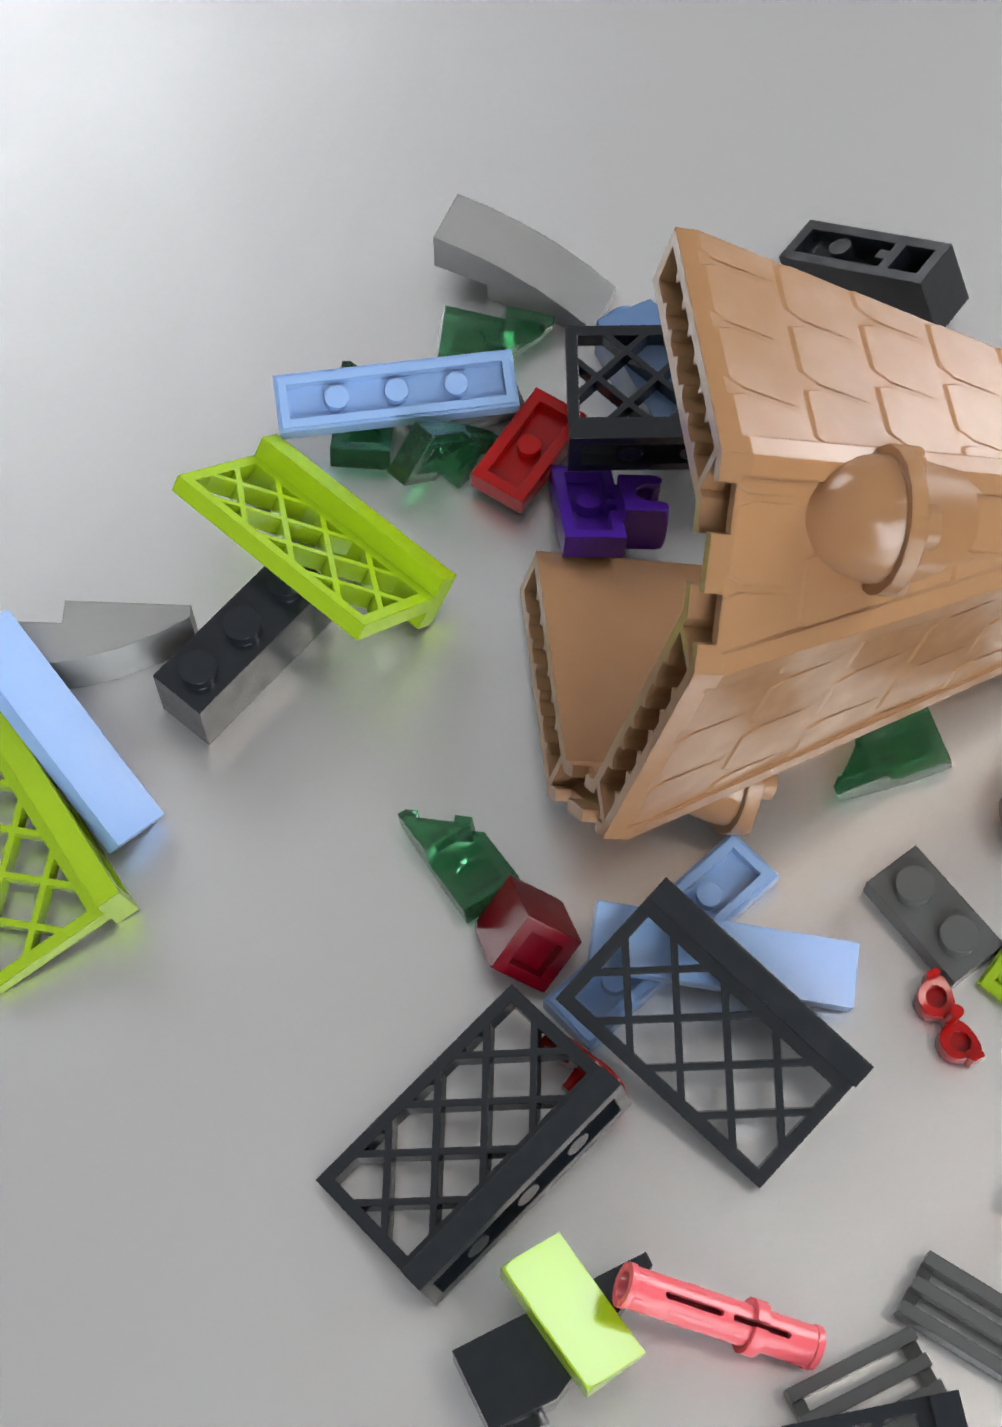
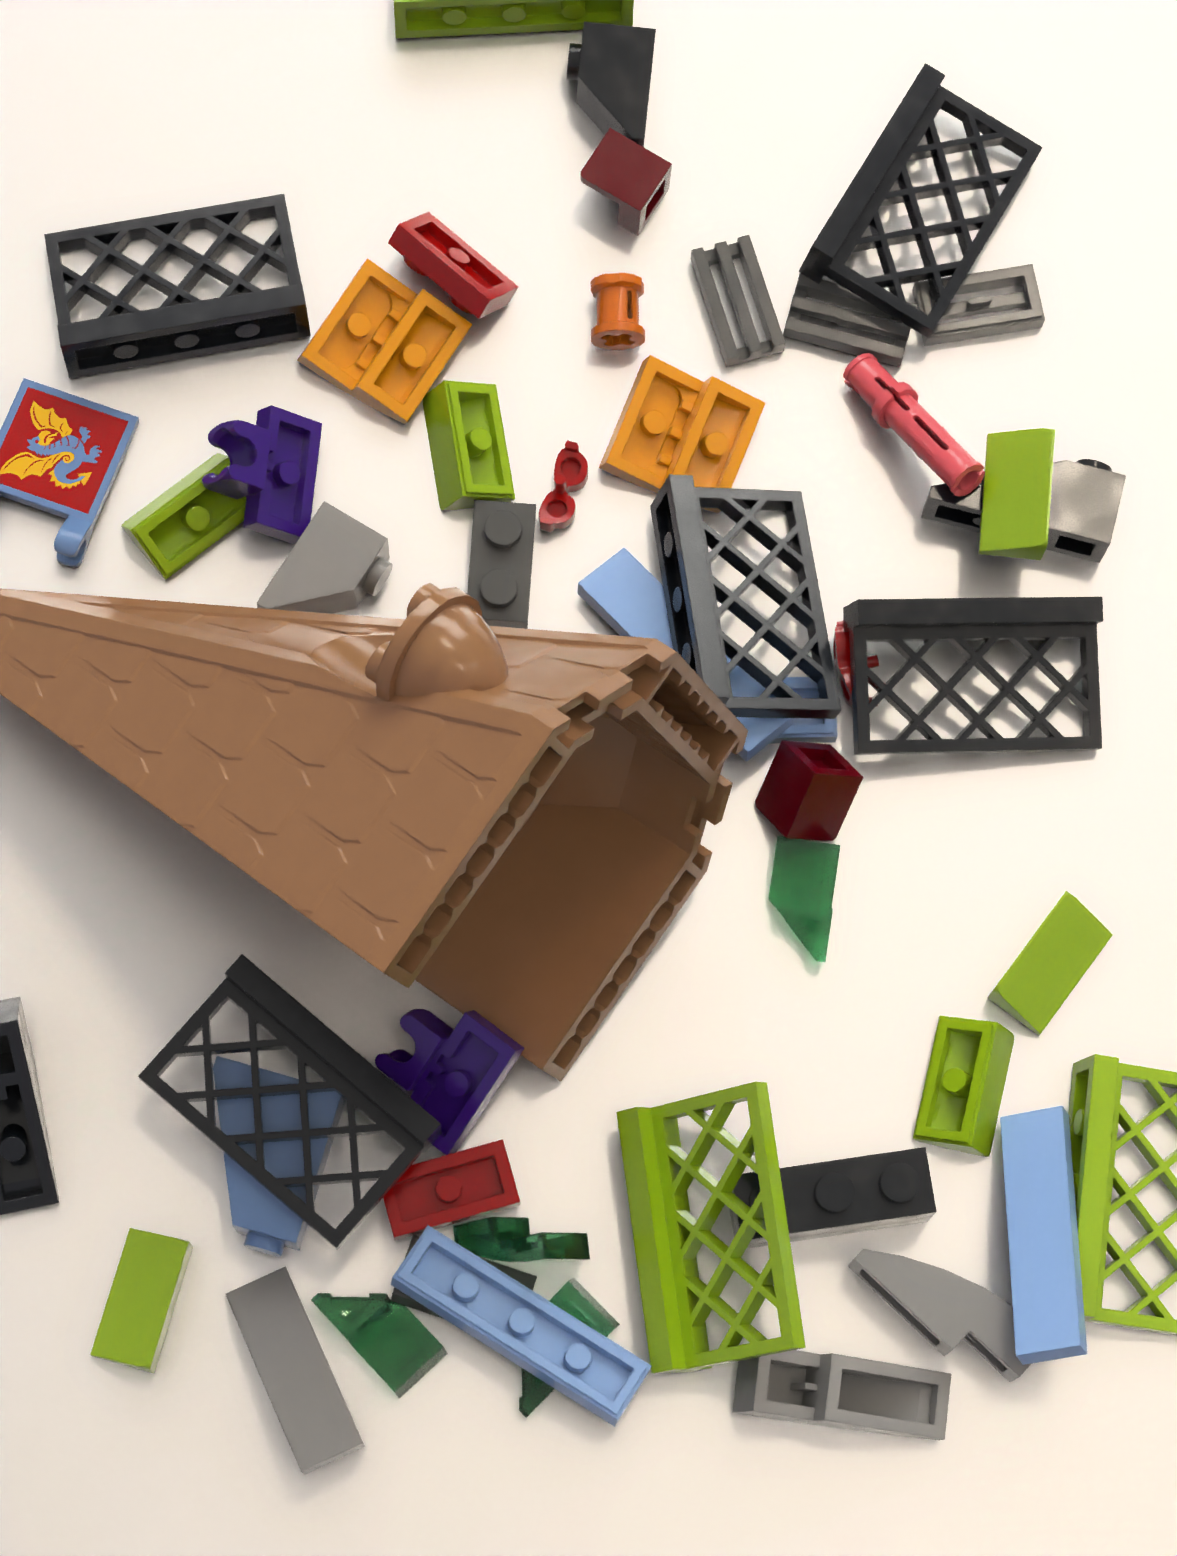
camera: 145 degrees left, 10 degrees up
none -> lime slope [90,1228,193,1373]
none -> light orange slope [599,355,765,513]
none -> light grey slope [732,1350,952,1440]
none -> lime slope [913,1015,1014,1157]
none -> lime slope [987,891,1113,1036]

